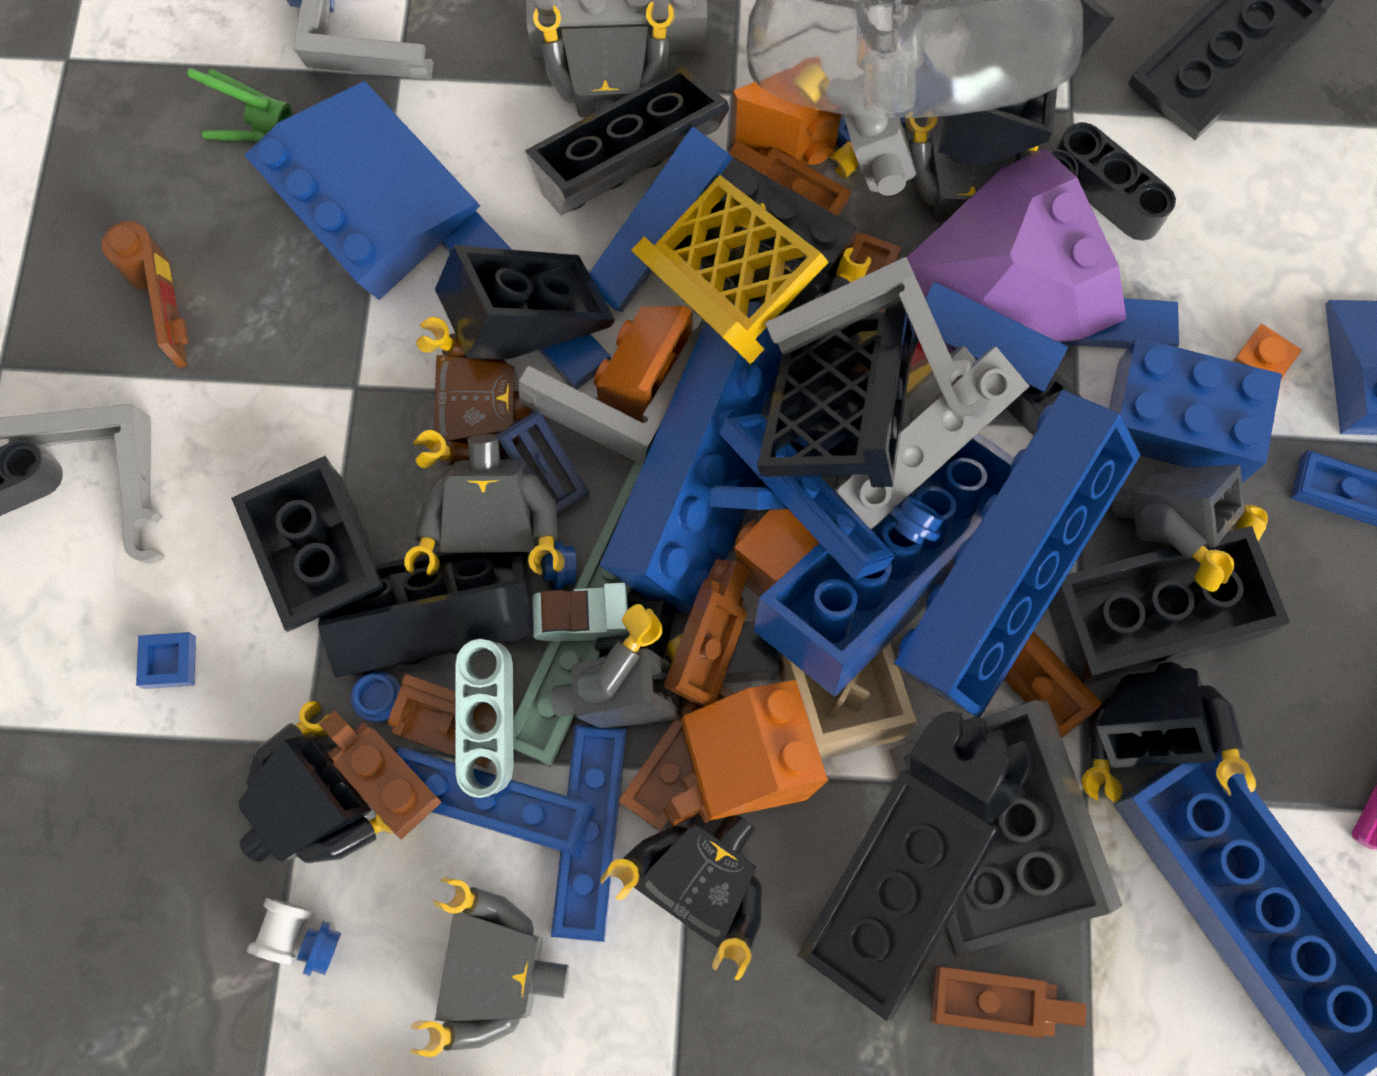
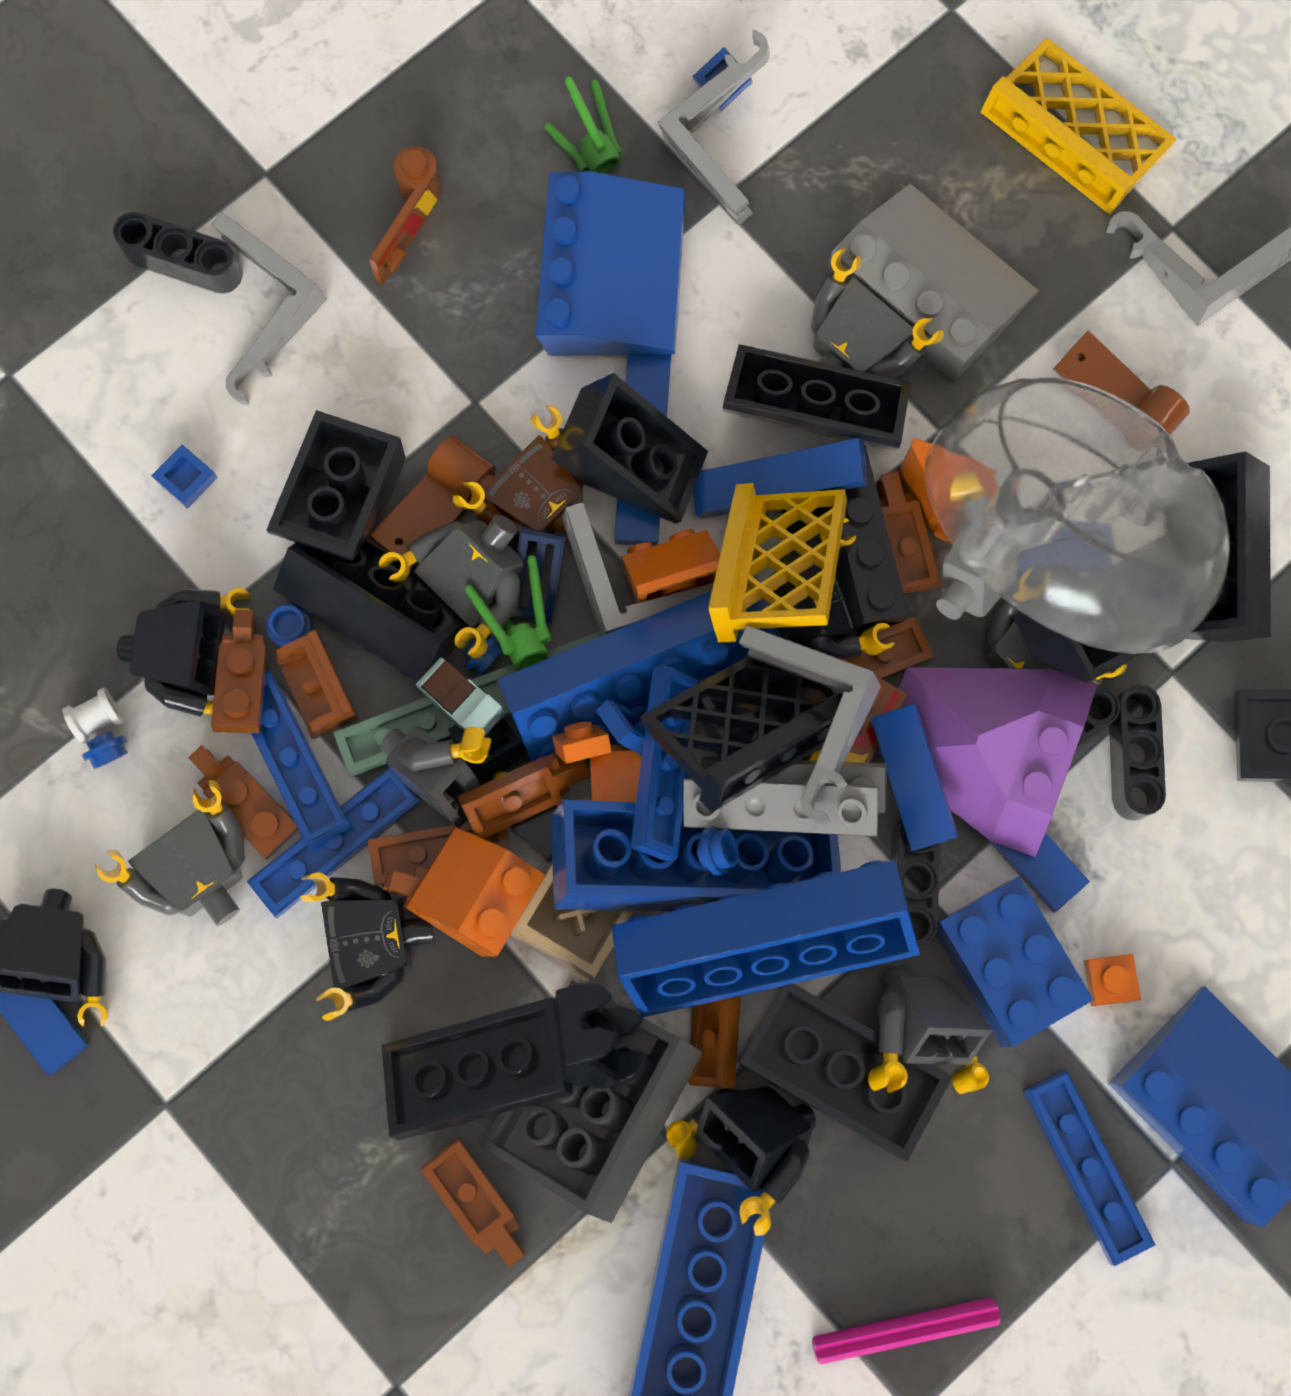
camera: 40 degrees right, 5 degrees up
light aqua beam [456,639,513,798] -> none
none -> dark orange hinge [188,745,298,859]
none -> dark orange door [370,435,496,570]
none -> bright green plant [465,555,552,671]
none -> orange plate [552,721,612,764]

